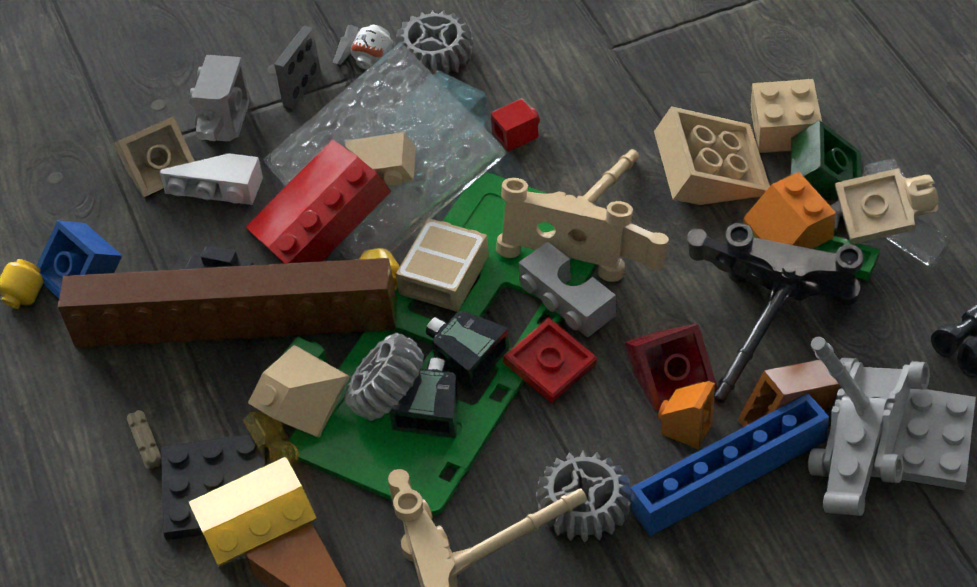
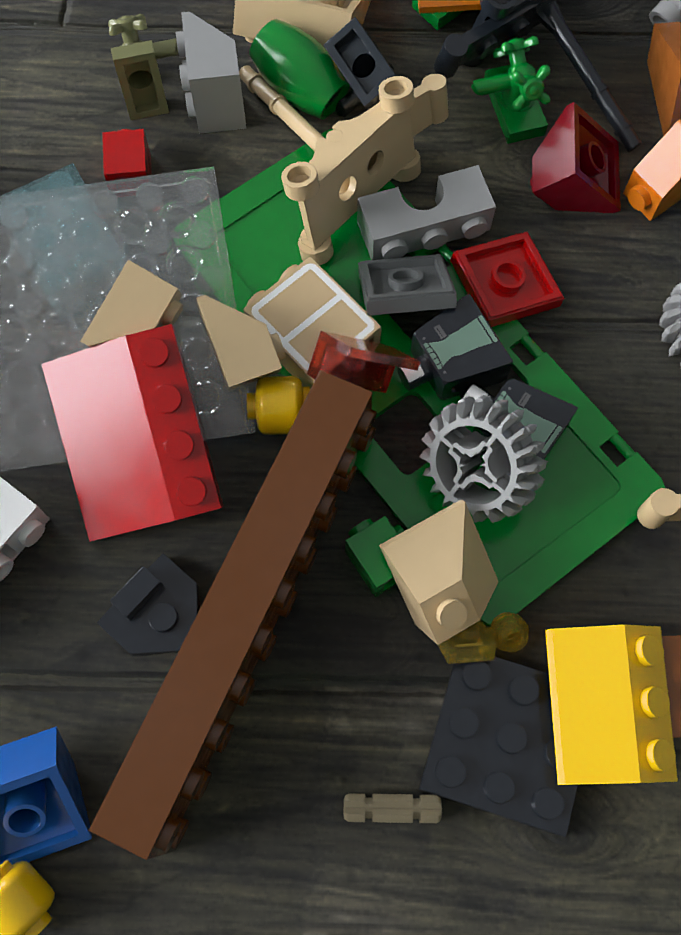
camera: 70 degrees left, 20 degrees up
none -> olive piece [108,13,179,121]
none -> light grey slope [176,12,246,134]
none -> tan slope [196,295,286,390]
none -> green piece [249,19,350,120]
none -> clear red panel [307,331,420,393]
none -> black piece [323,17,397,117]
none -> dark grey tile [358,254,457,316]
none -> green piece [471,36,551,144]

